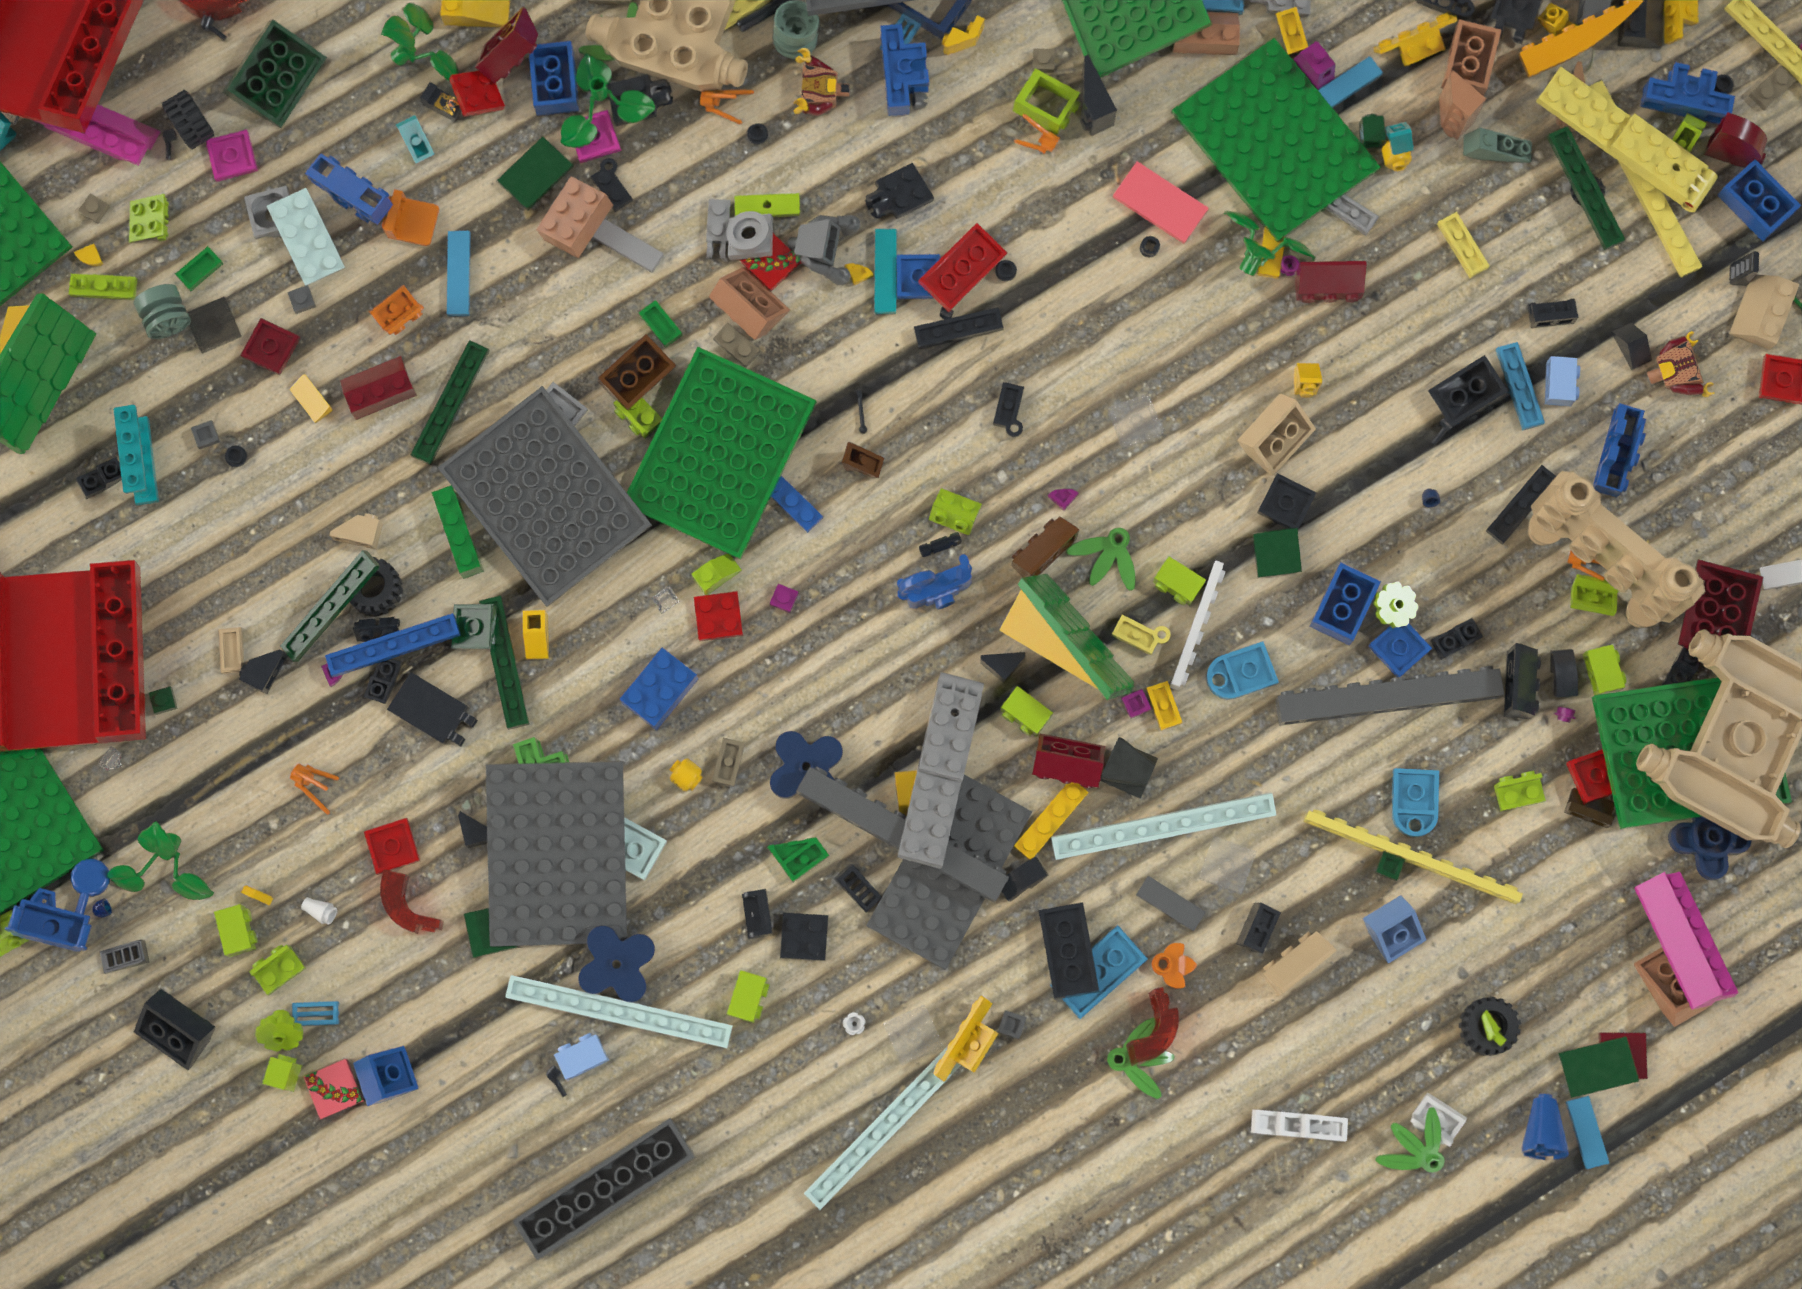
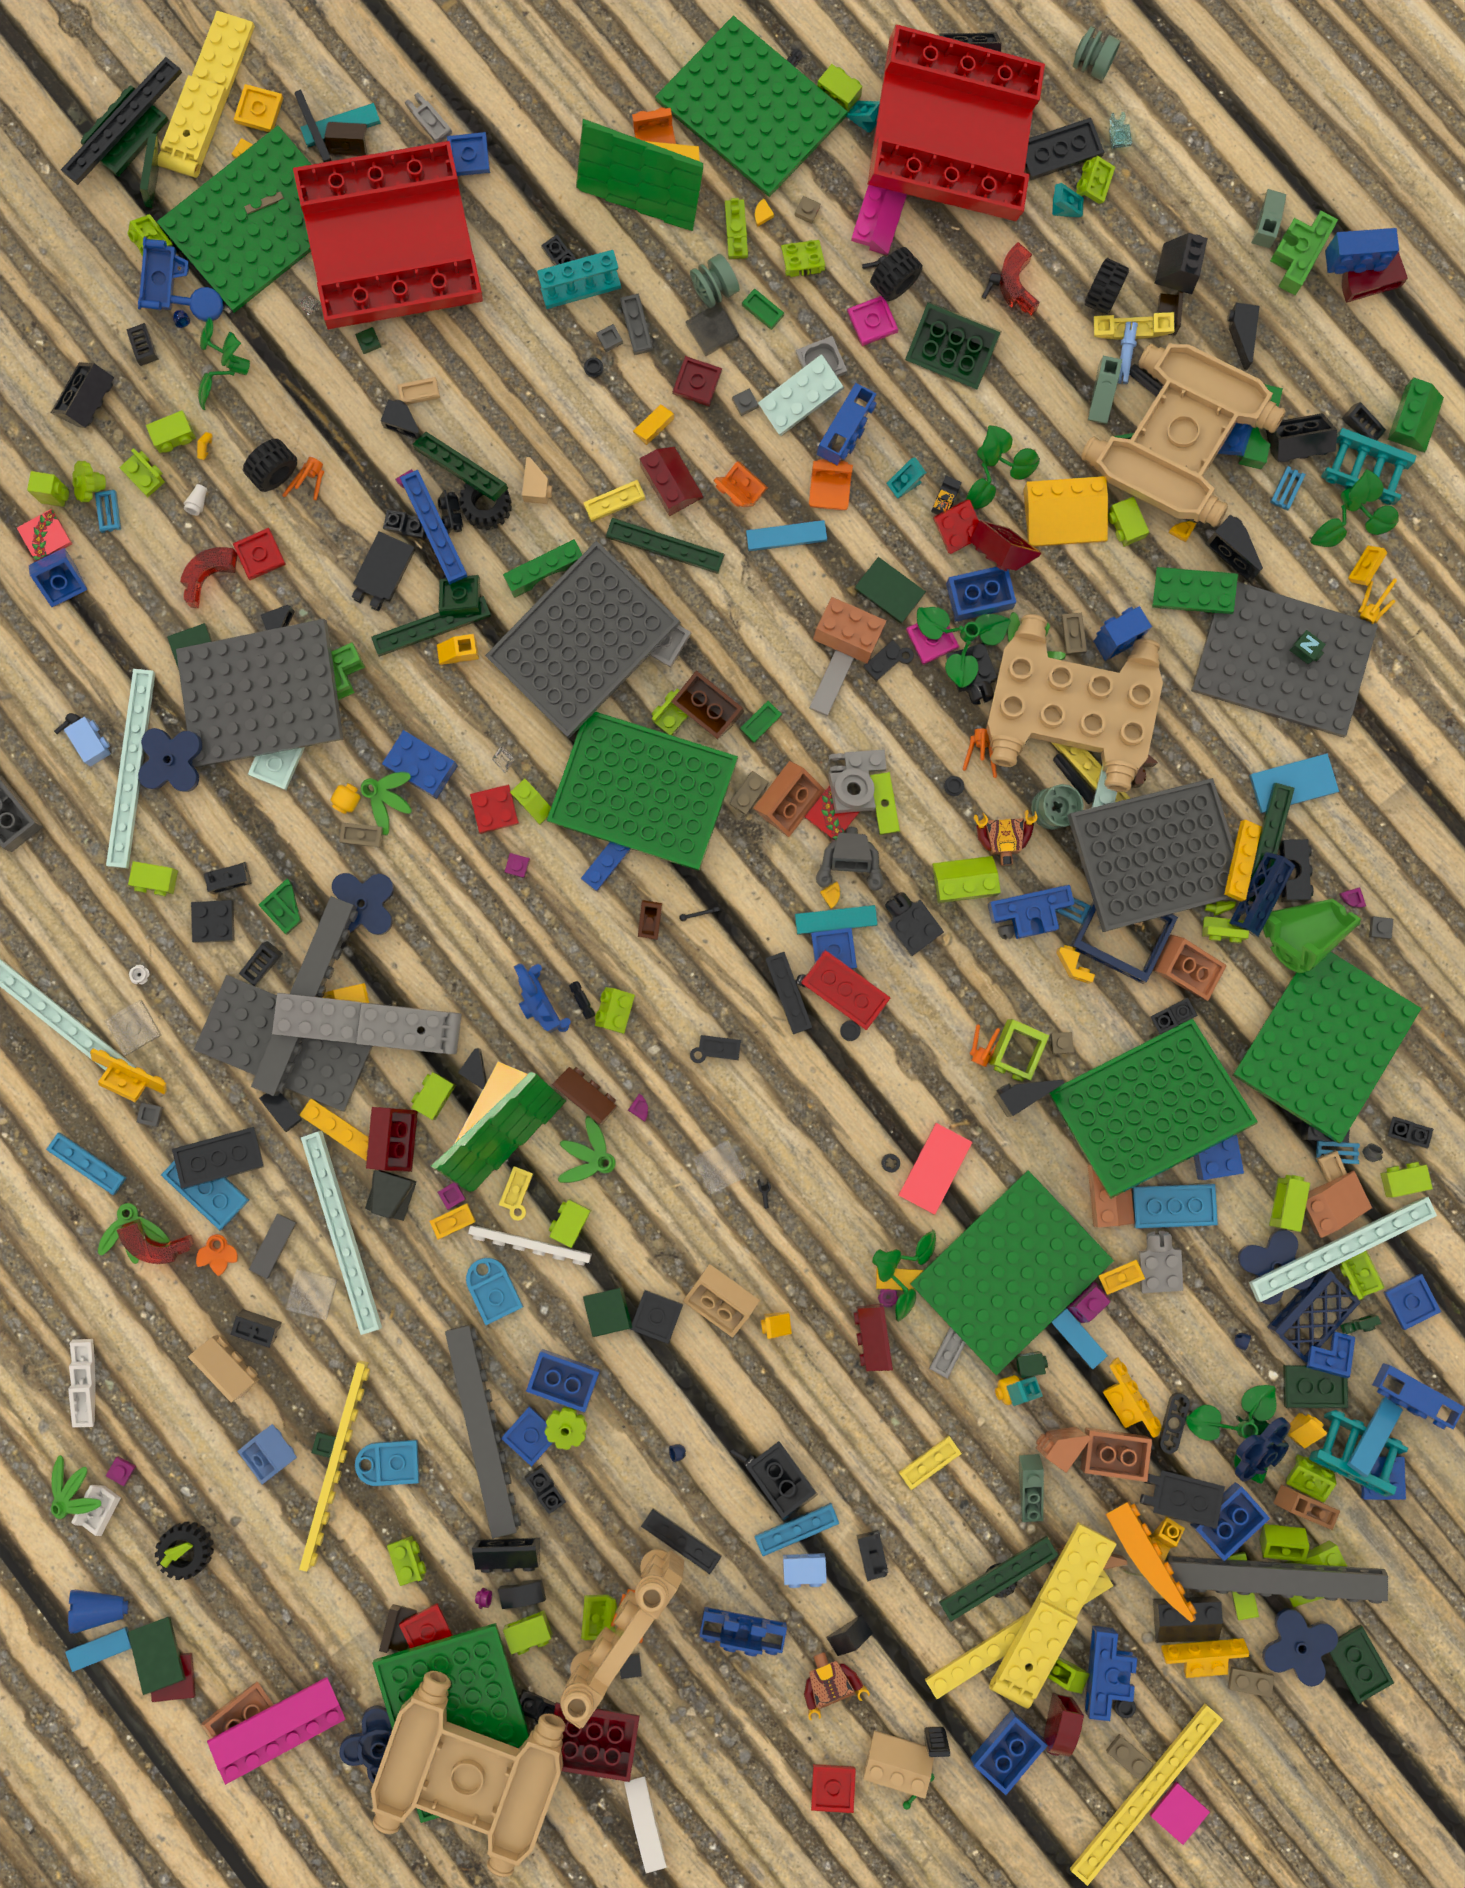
camera: 80 degrees right, 5 degrees up
none -> dark azure tile [46,1133,126,1195]
none -> magenta plate [106,1456,136,1486]
none -> black tyre [243,438,298,492]
none -> bright green plant [361,772,412,836]
none -> light yellow tile [583,480,646,522]
none -> dark grey tile [620,293,653,355]
none -> black hand [757,1178,771,1209]
none -> lime slope [932,856,1001,903]

